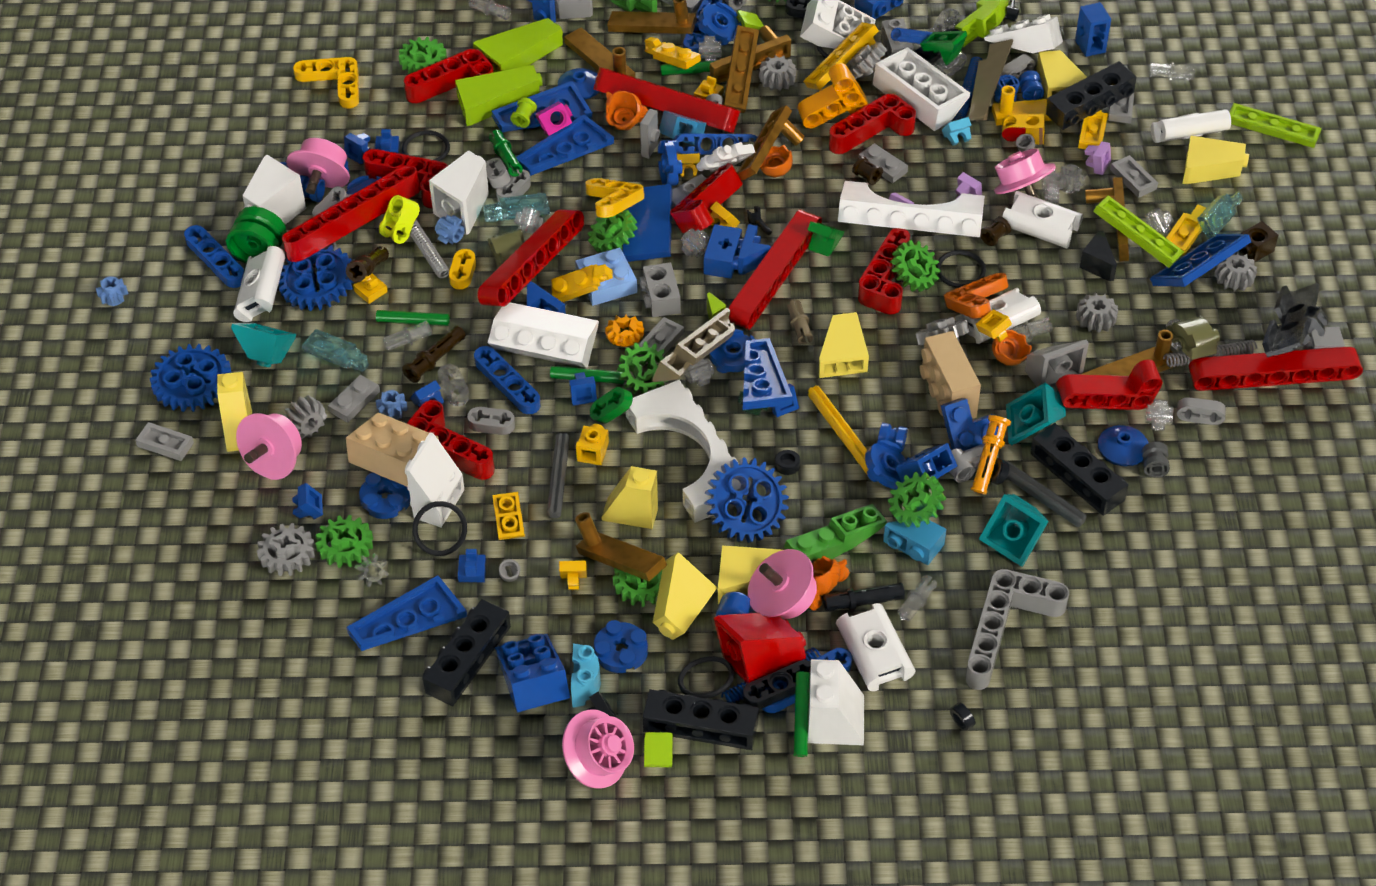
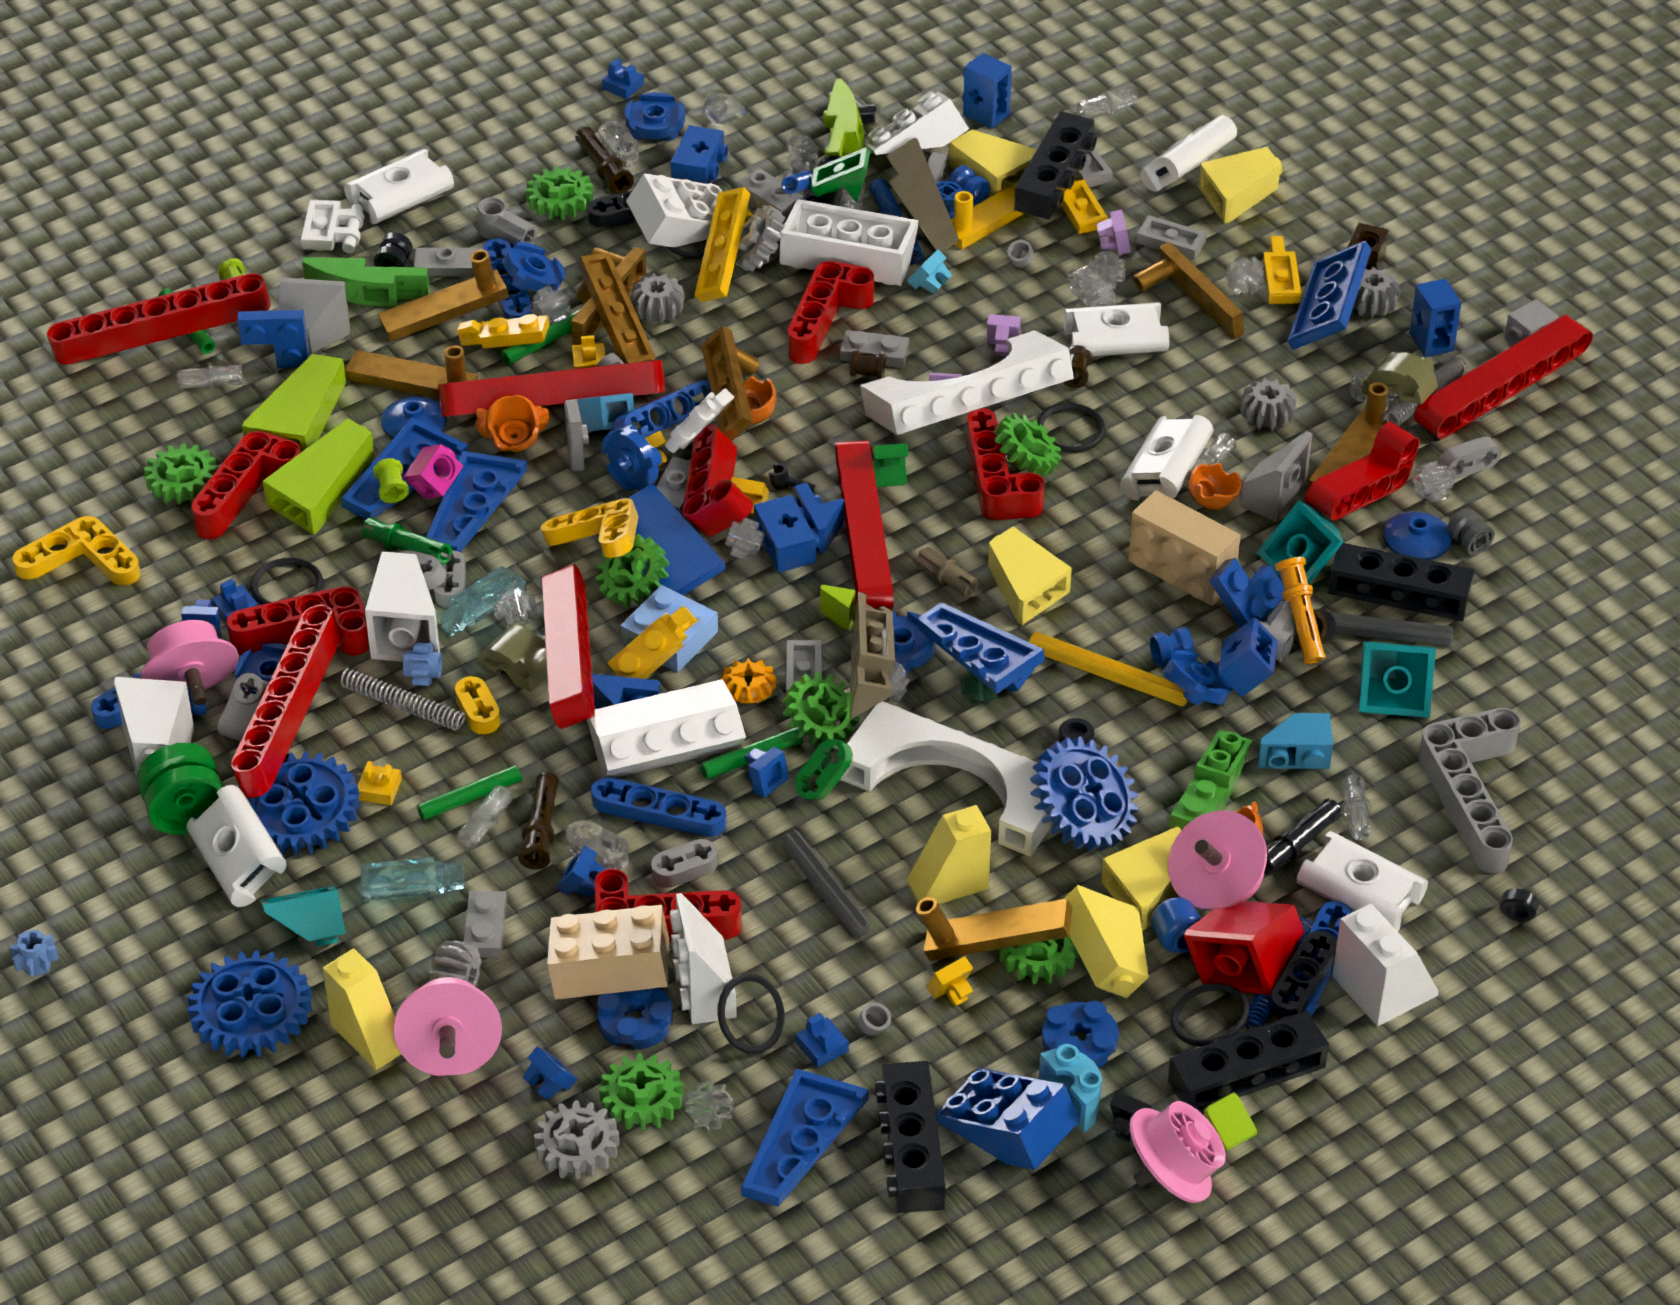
camera: 35 degrees left, 5 degrees down
light grey plate [135,422,194,461] -> none
blue beam [184,225,244,288] -> none
dark brown pin [346,246,389,282] -> none
medium blue gear [376,390,408,420] -> none
neon yellow piece [379,195,420,244] -> none
yellow slope [492,492,525,540] -> none
yellow brick [576,424,609,466] -> none
light grey brick [639,262,681,318] -> none
lime slope [737,10,764,30] -> none
green piece [793,672,810,757] -> none
light orange beam [797,63,869,129] -> none
bright green gear [888,472,946,528] -> none
light grey gear [916,317,970,345] -> none
orange beam [944,273,1009,318] -> none
yellow tile [976,309,1012,342] -> none
bright pink piece [994,148,1056,198] -> none
yellow leg [1002,114,1045,145] -> none
black slope [1079,230,1117,281] -> none
lime tile [1093,196,1184,268] -> none
clear light blue hinge [1197,191,1243,239] -> none
lime tile [1229,103,1322,148] -> none
black piece [1262,283,1328,357] -> none
none -> blue brick [1409,278,1462,358]

